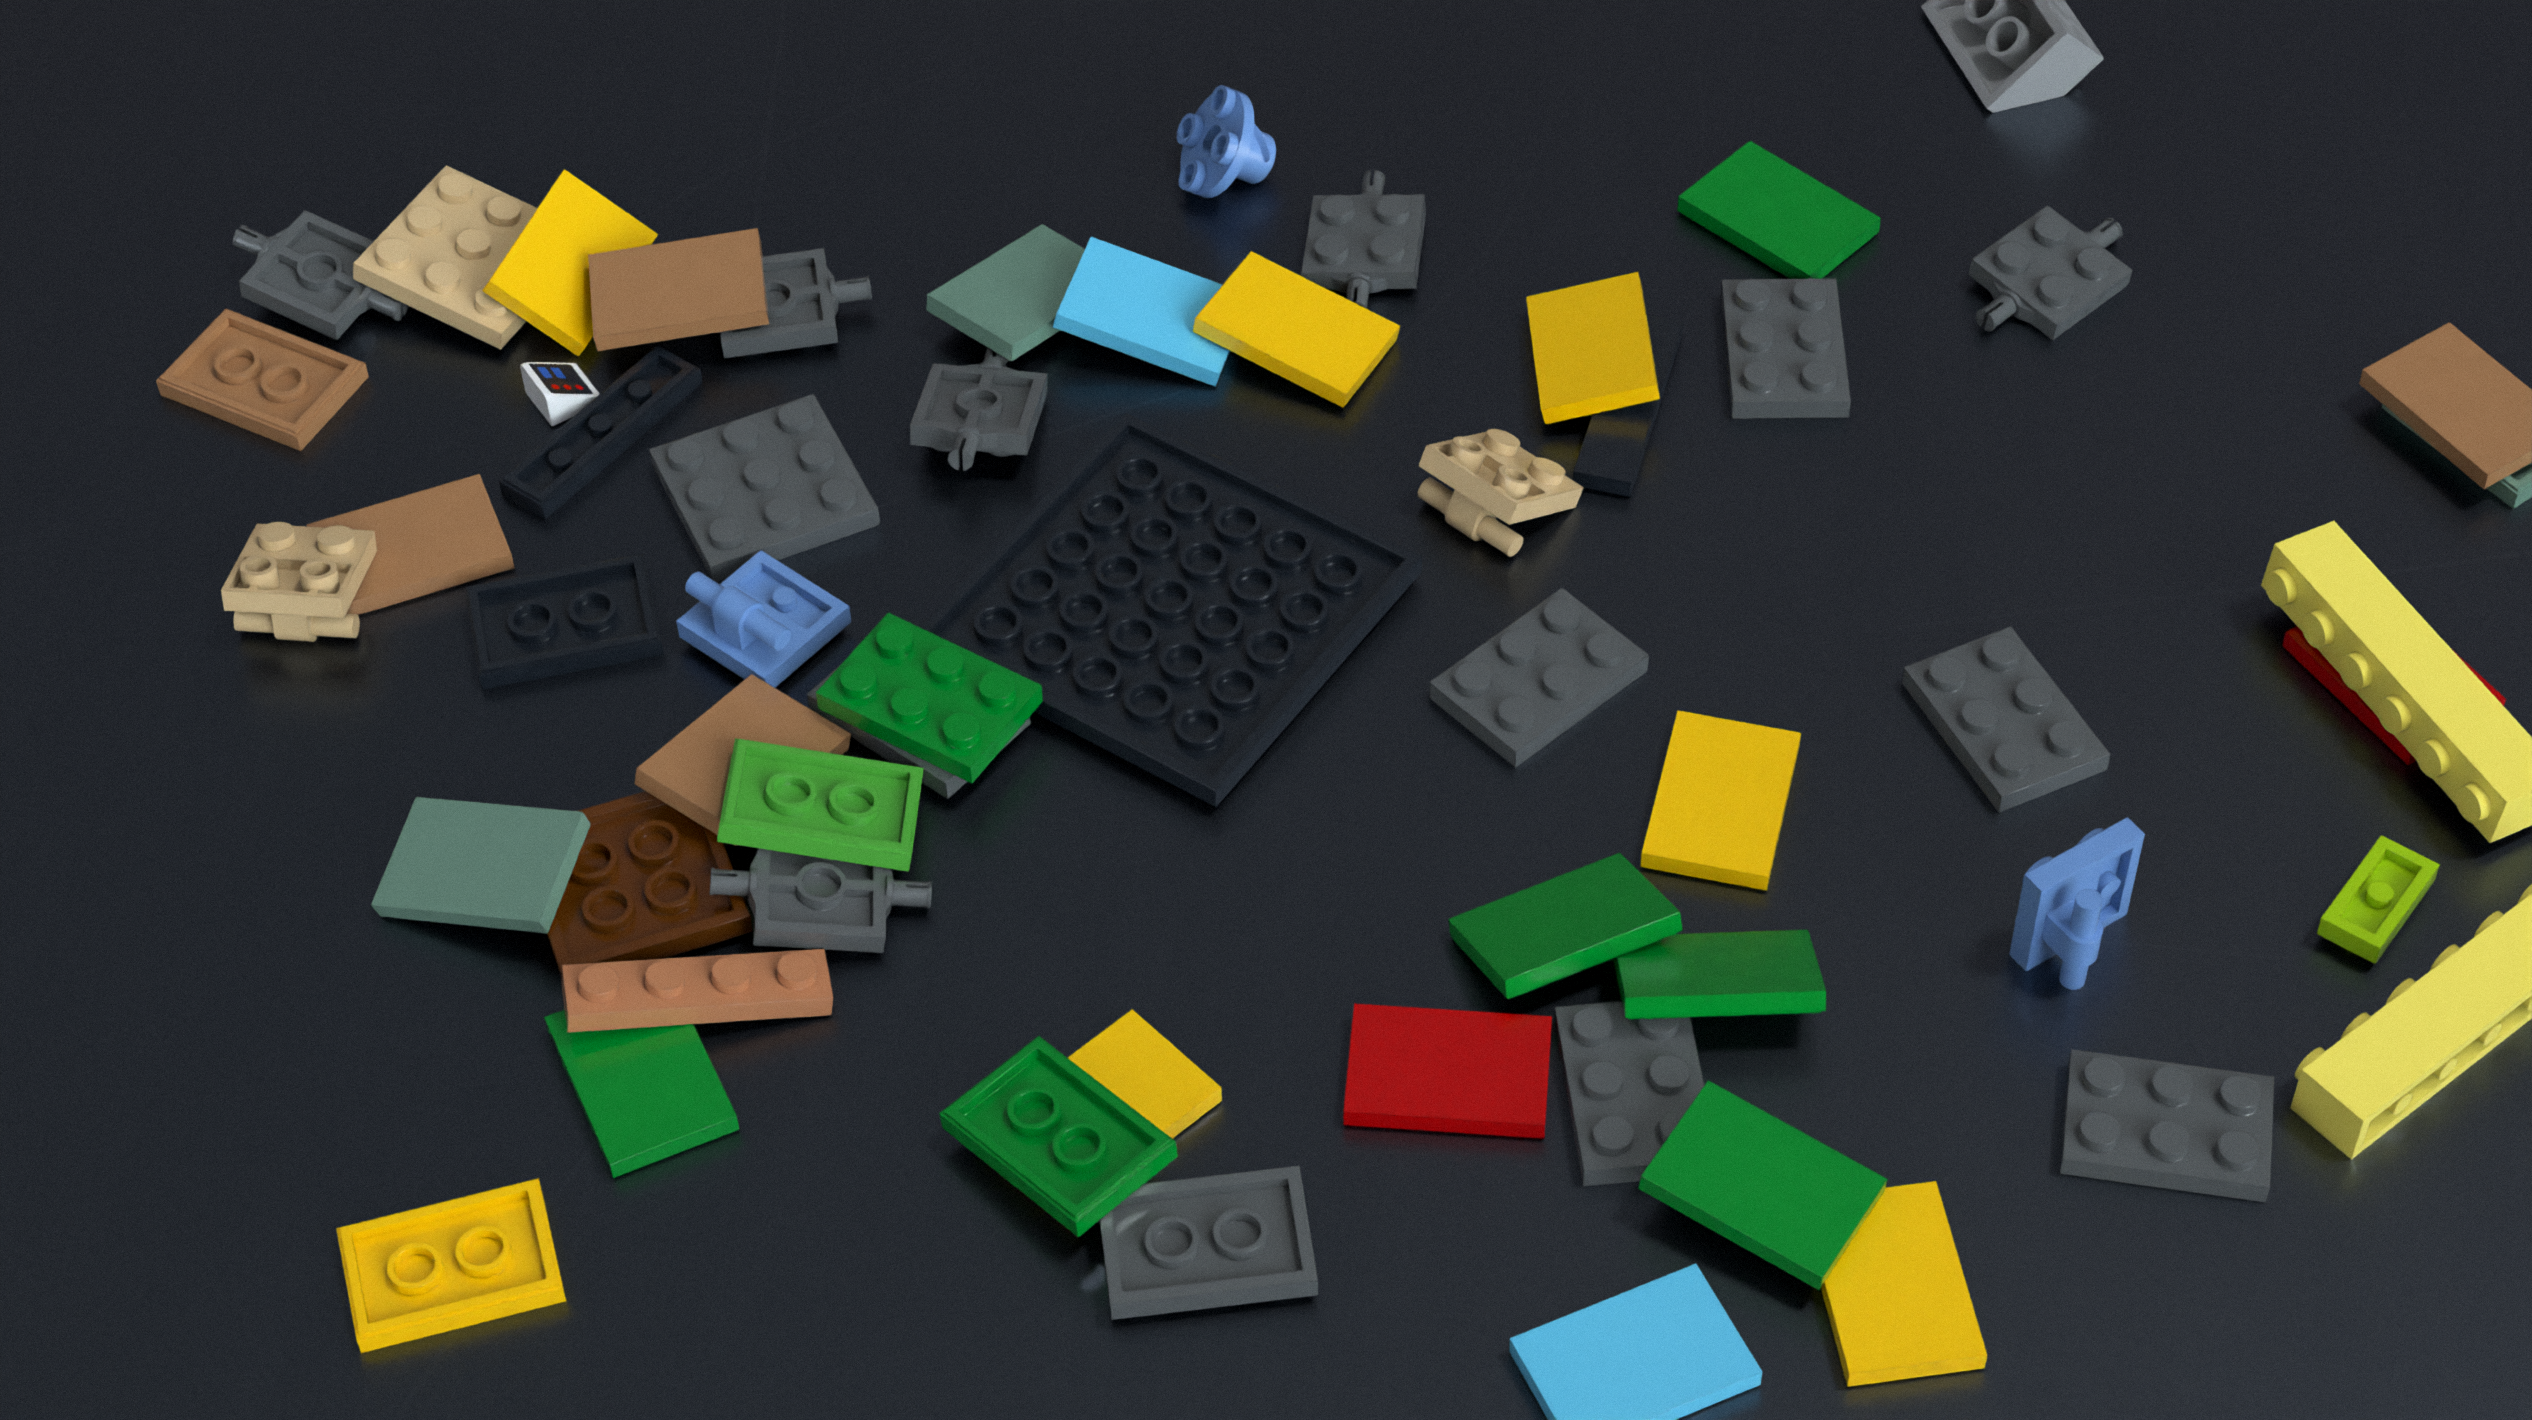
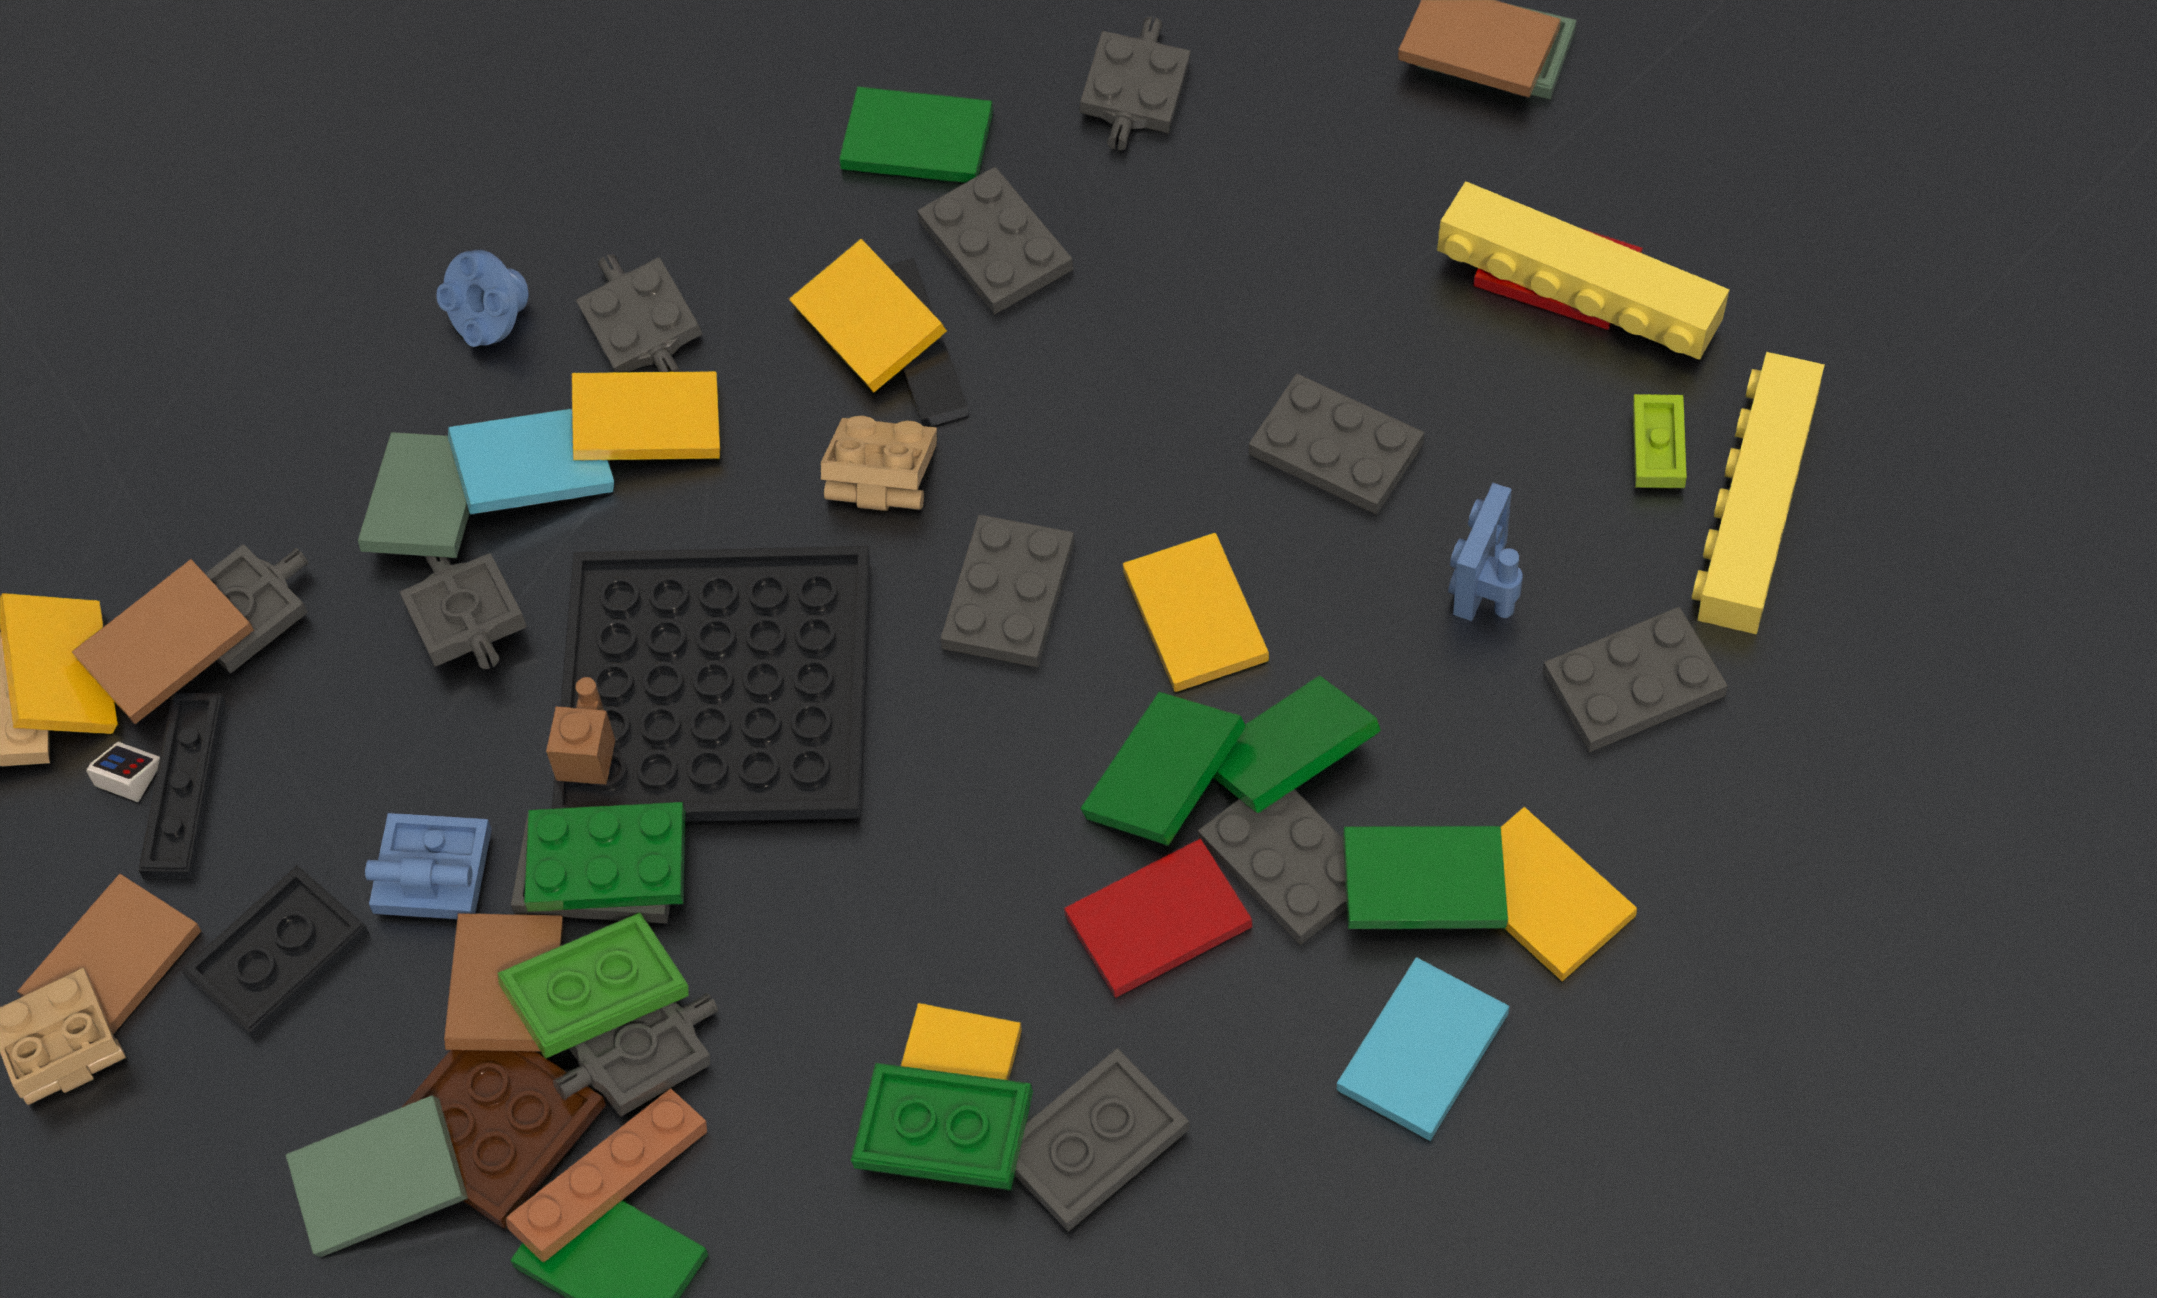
camera: 30 degrees left, 10 degrees up
dark grey plate [649,394,880,582] -> none
none -> medium nougat brick [546,677,615,785]

